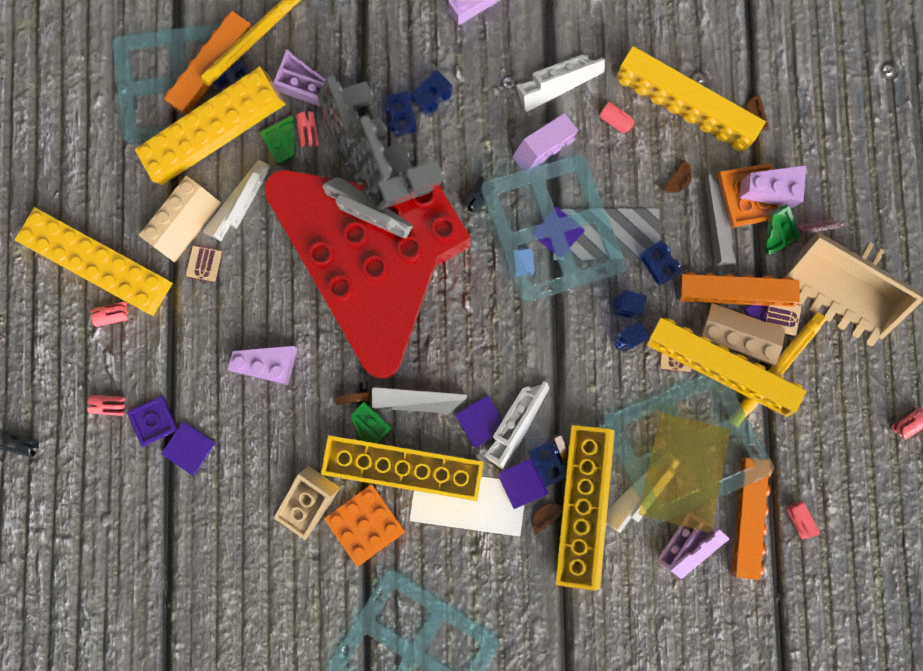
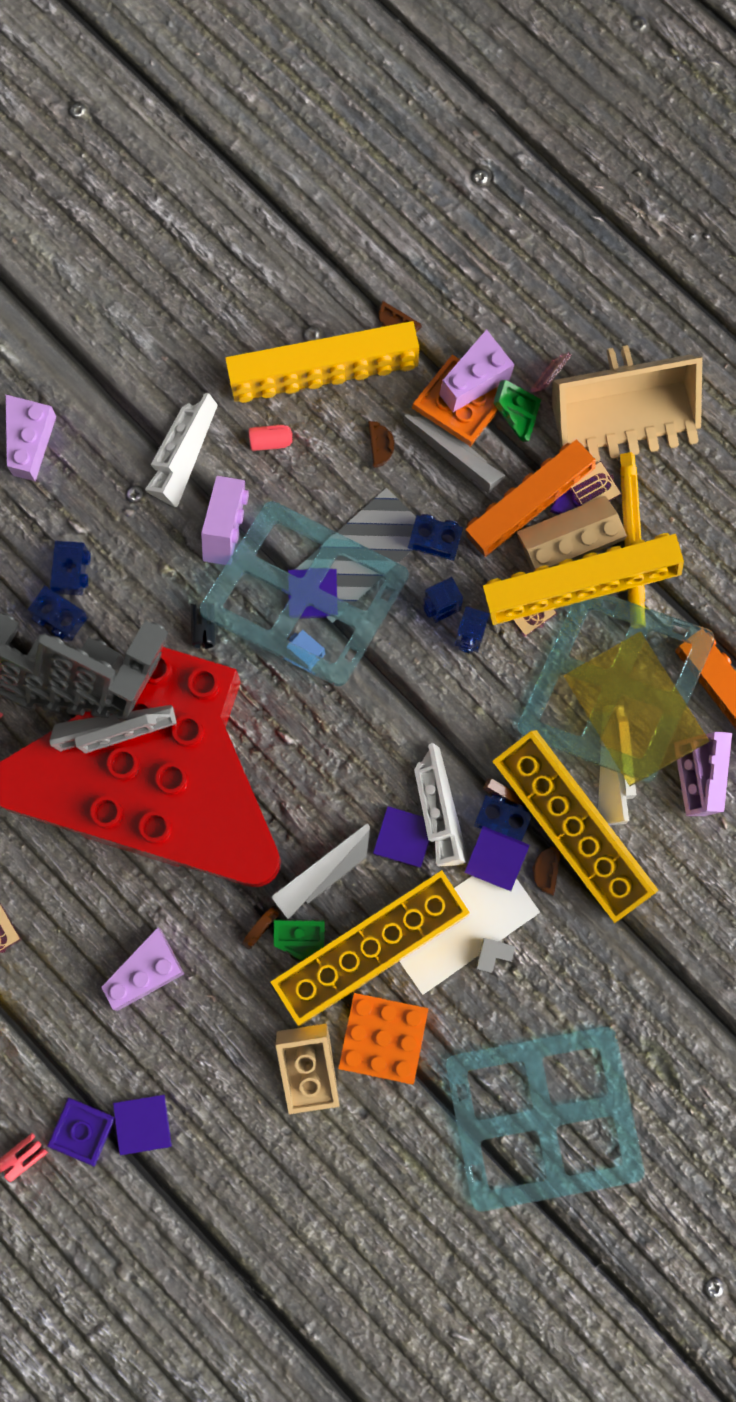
camera: 40 degrees left, 5 degrees down
none -> light grey piece [475,938,515,973]

